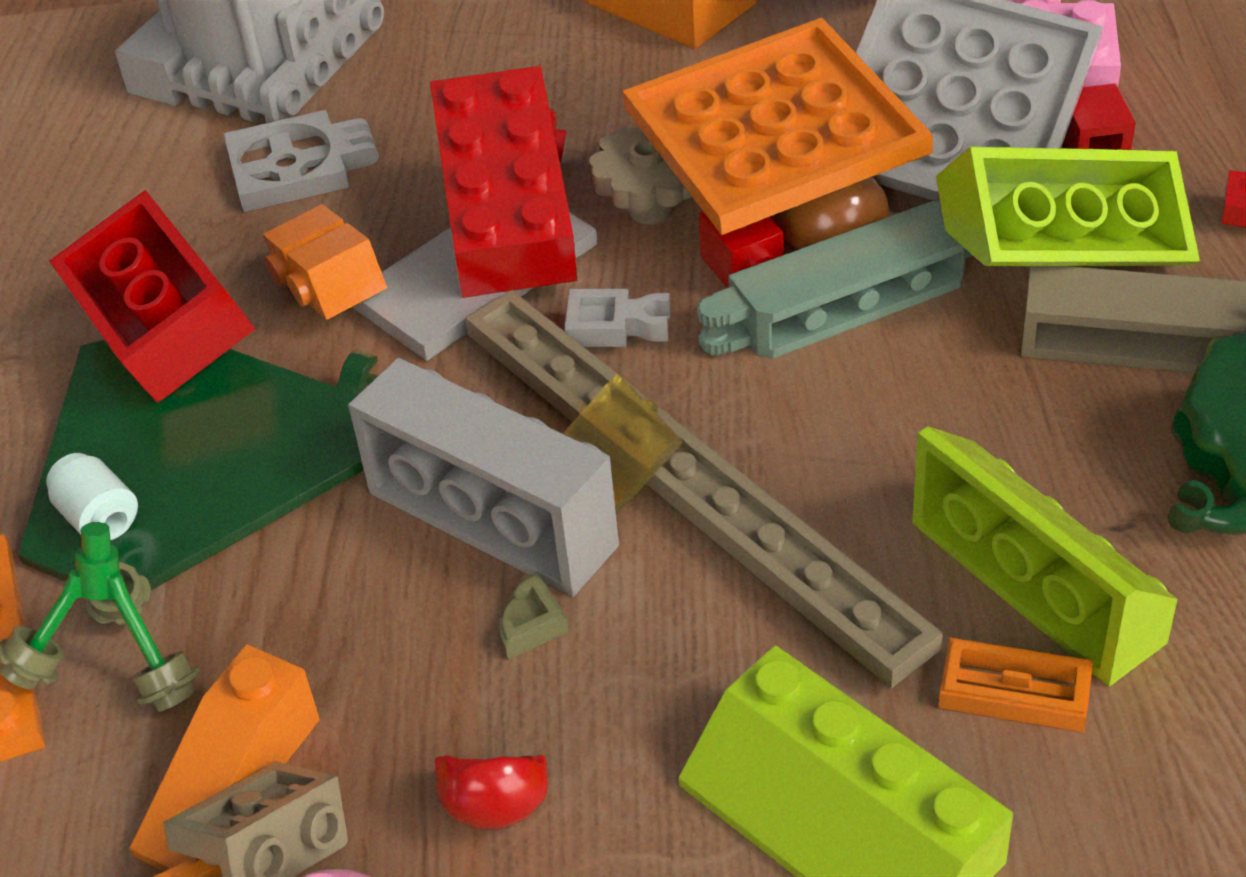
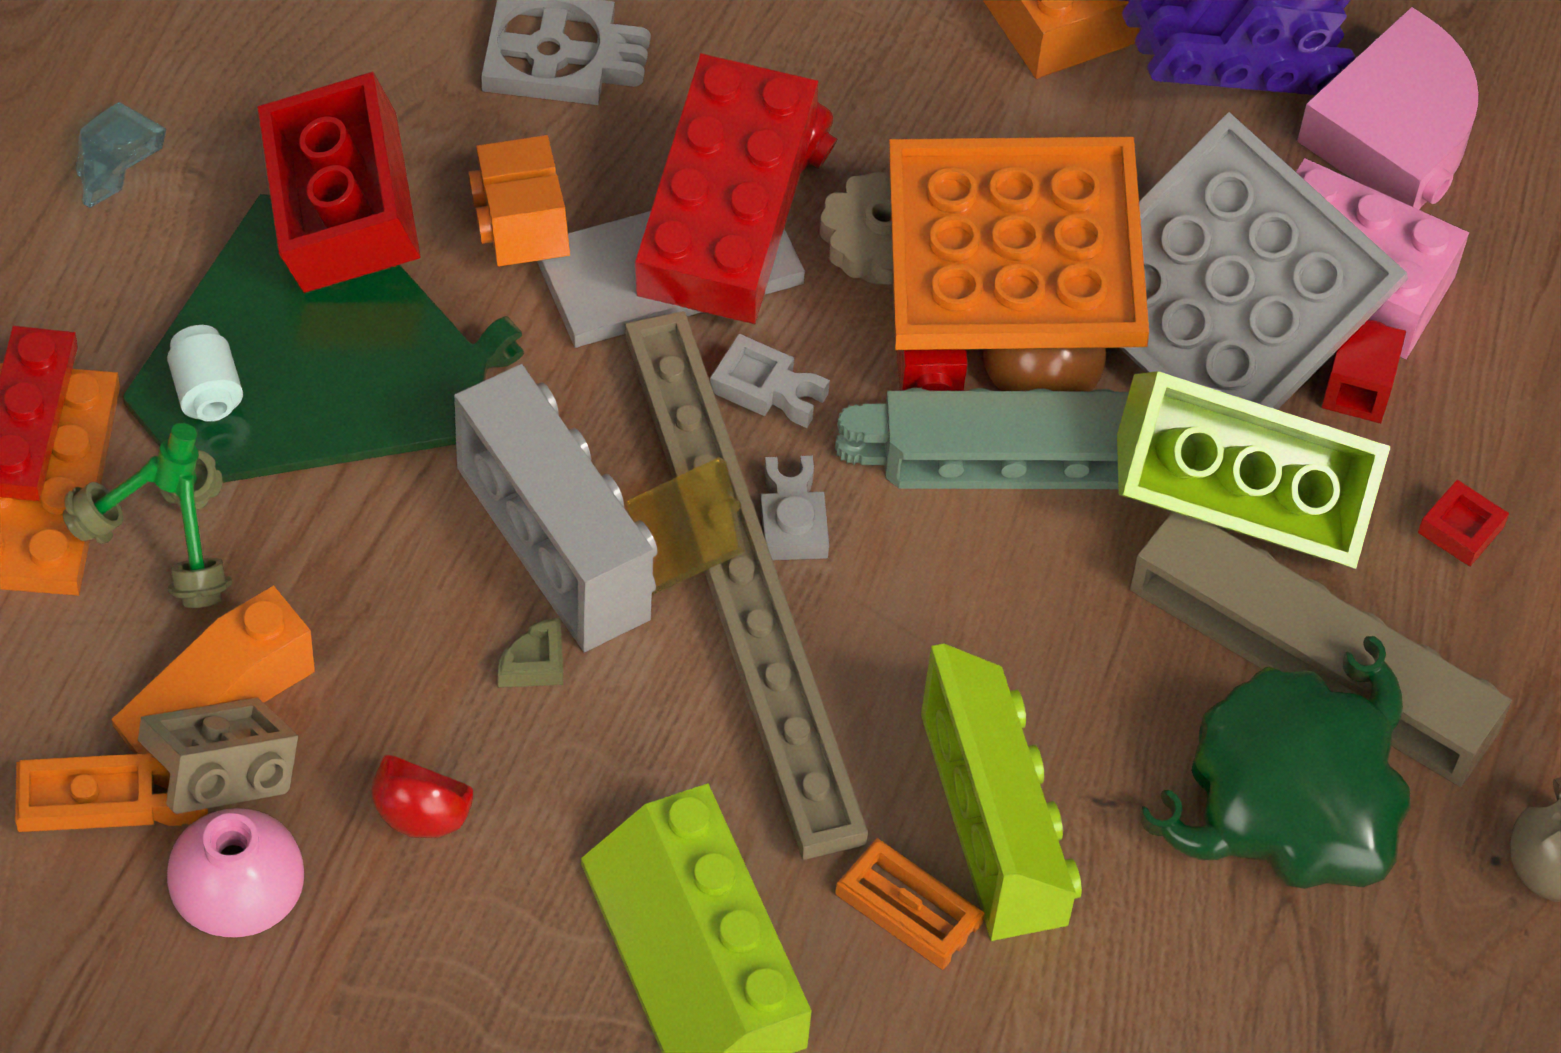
camera: 15 degrees right, 10 degrees up
none -> light grey plate [760,455,829,560]

